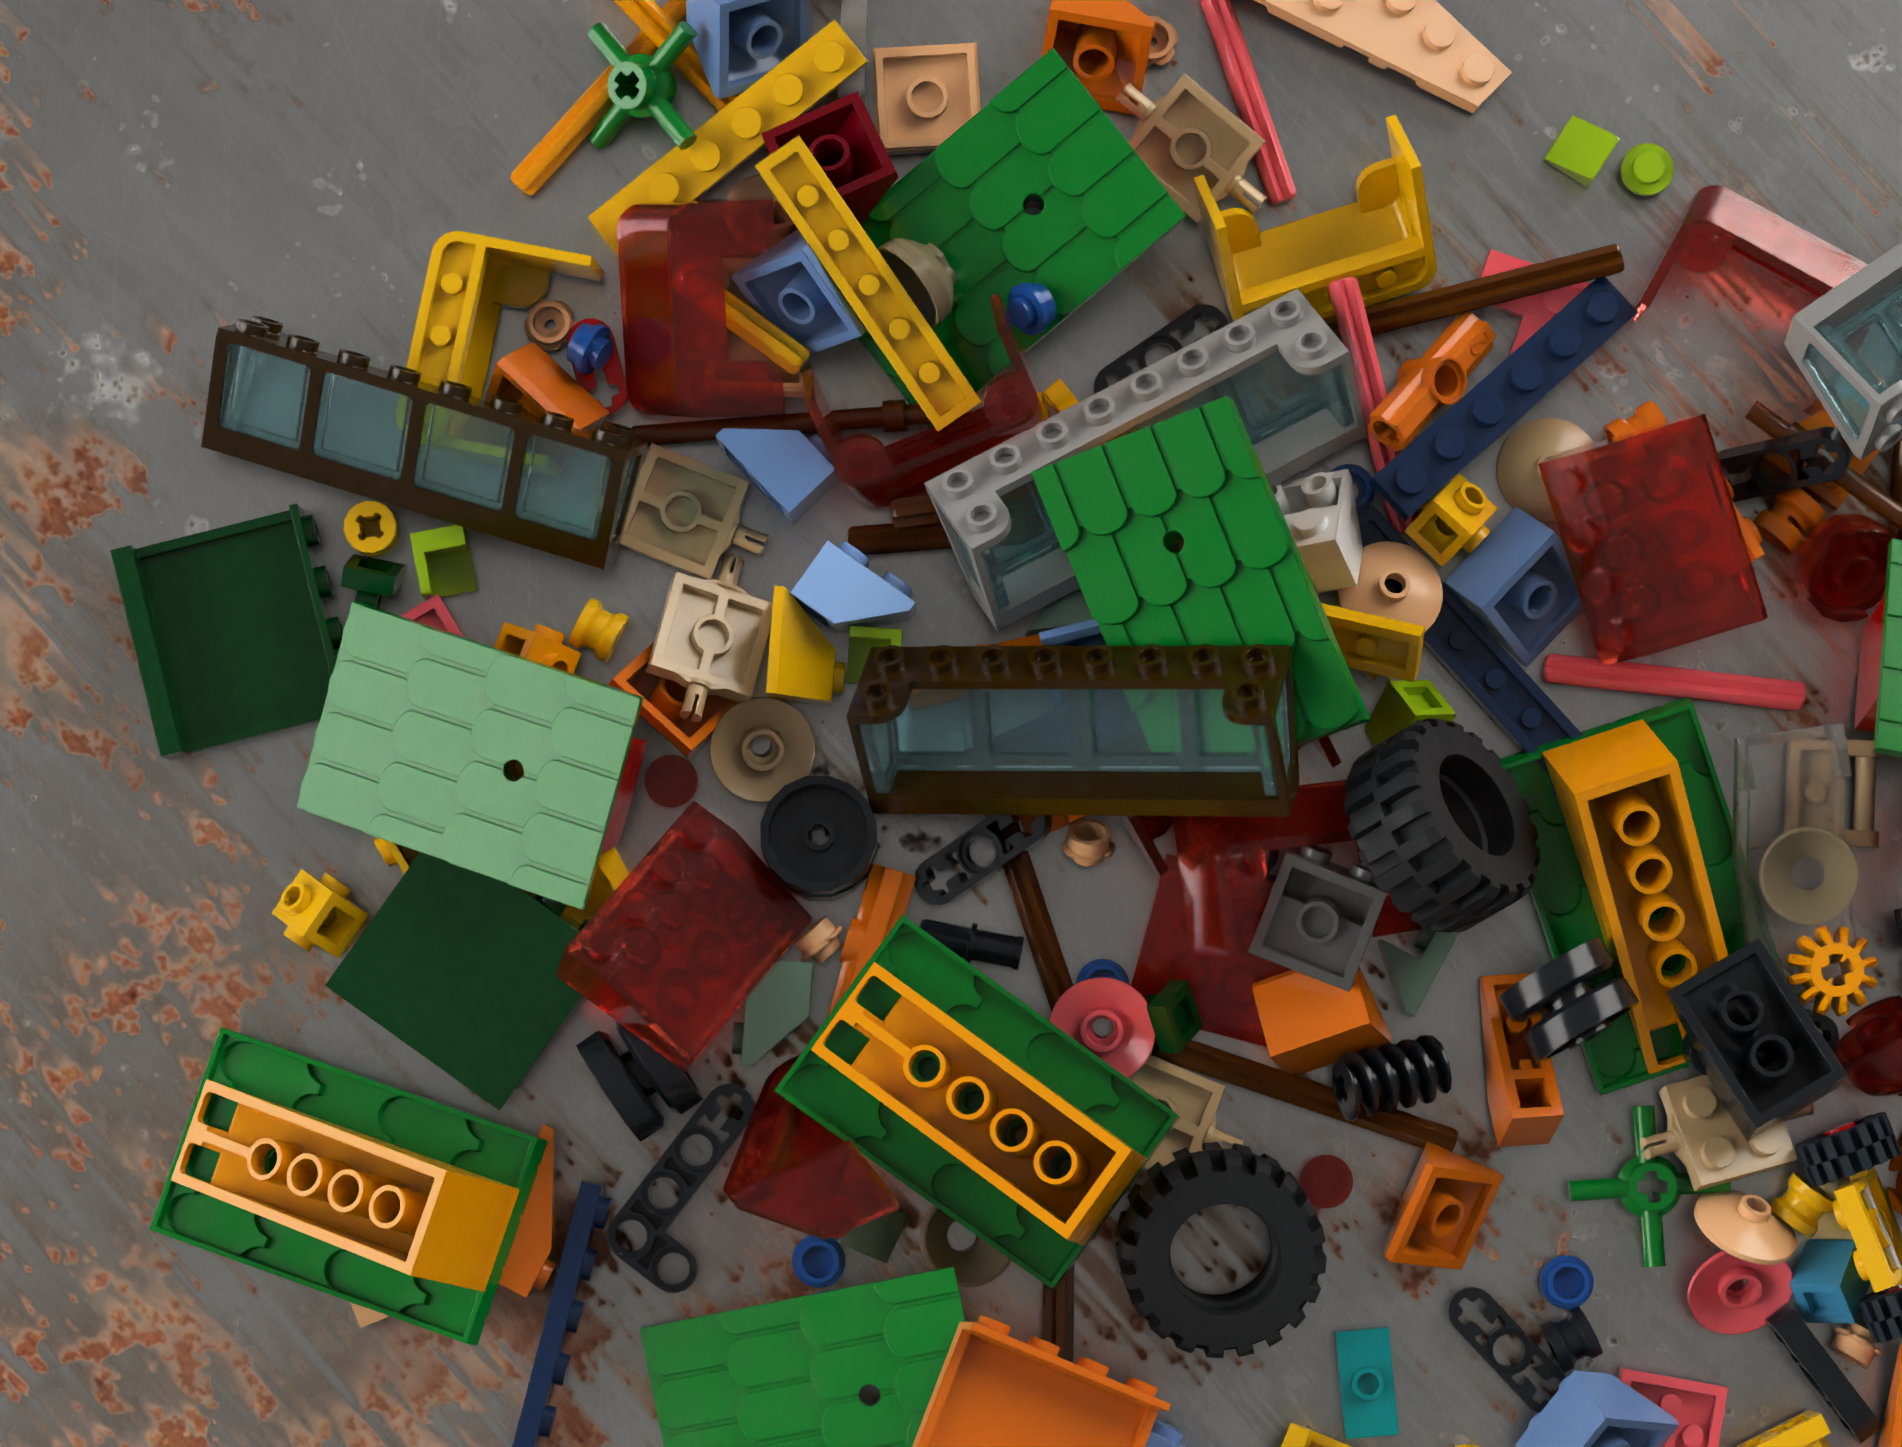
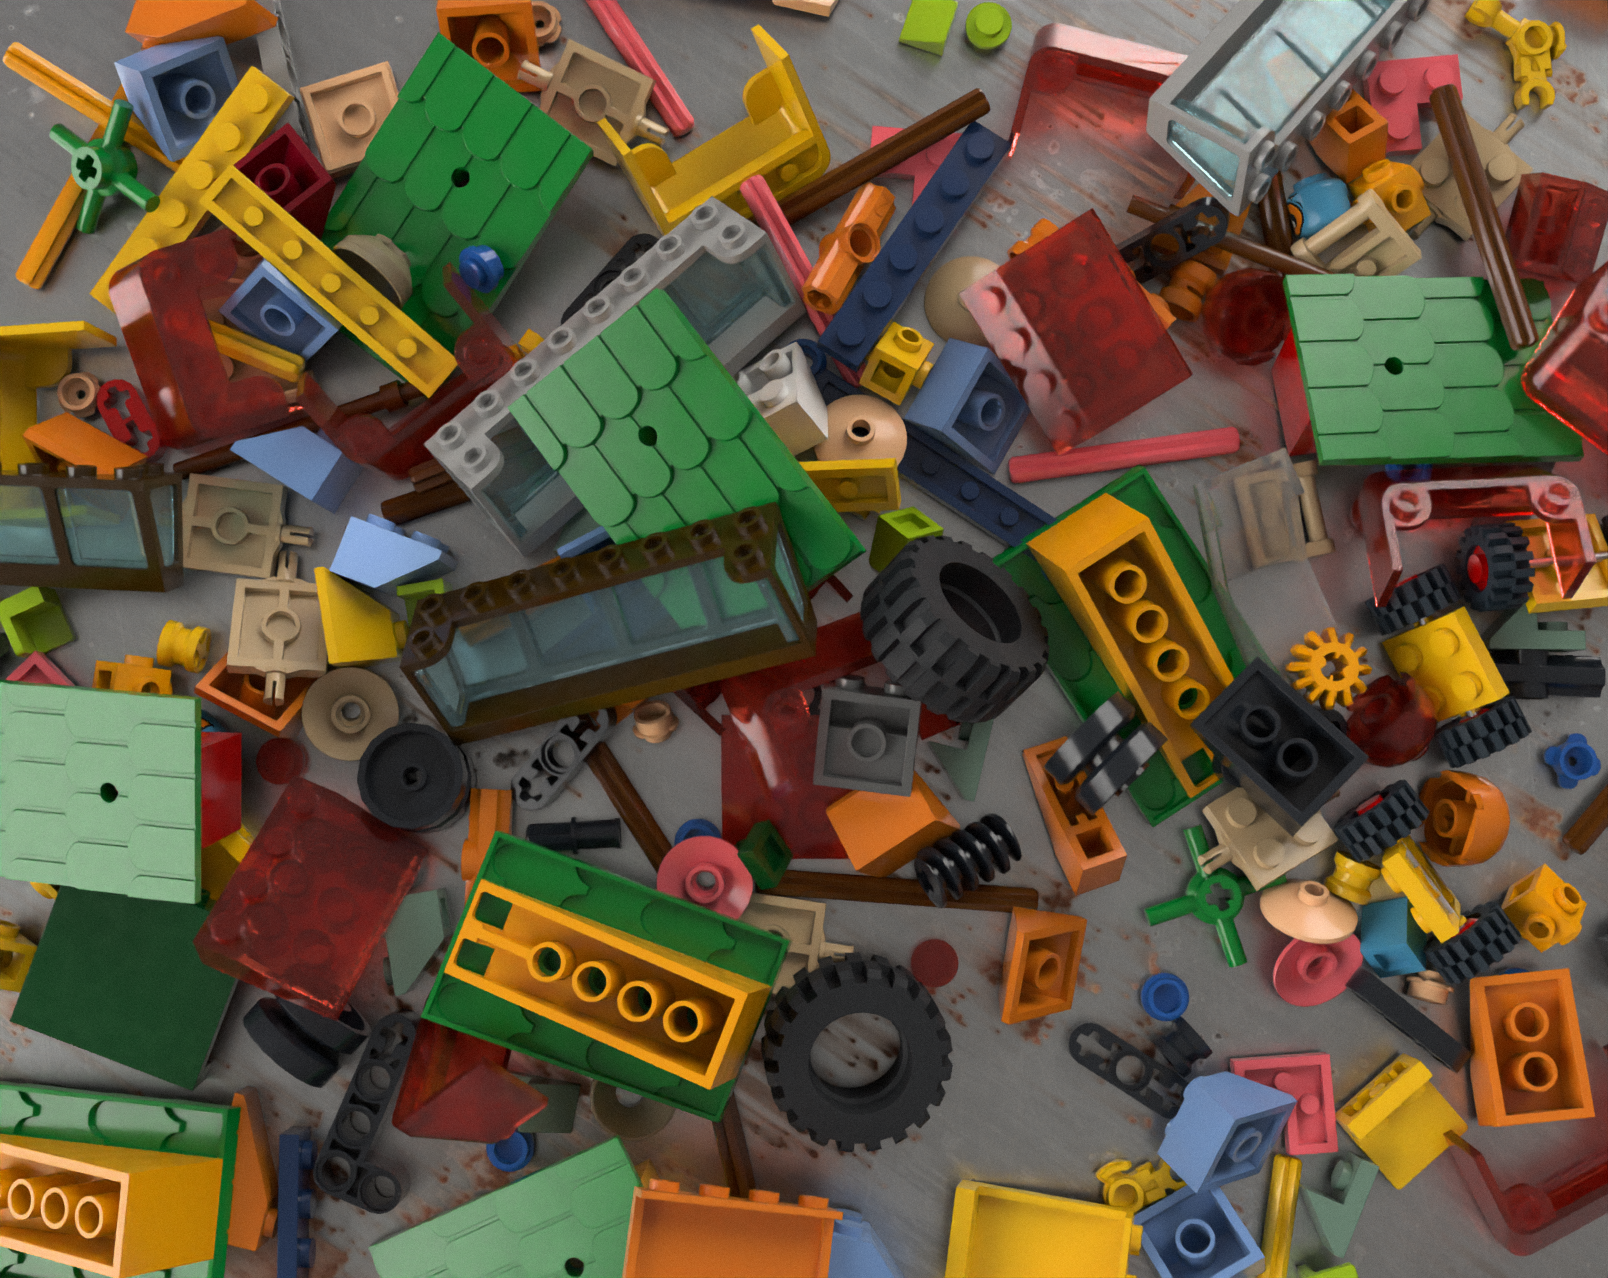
camera: 10 degrees left, 0 degrees up
blue plate [566,323,613,375] -> none
light nougat plate [794,916,843,964] -> none
teal plate [1334,1326,1399,1439] -> none
dark tan piece [1759,827,1859,925] -> none

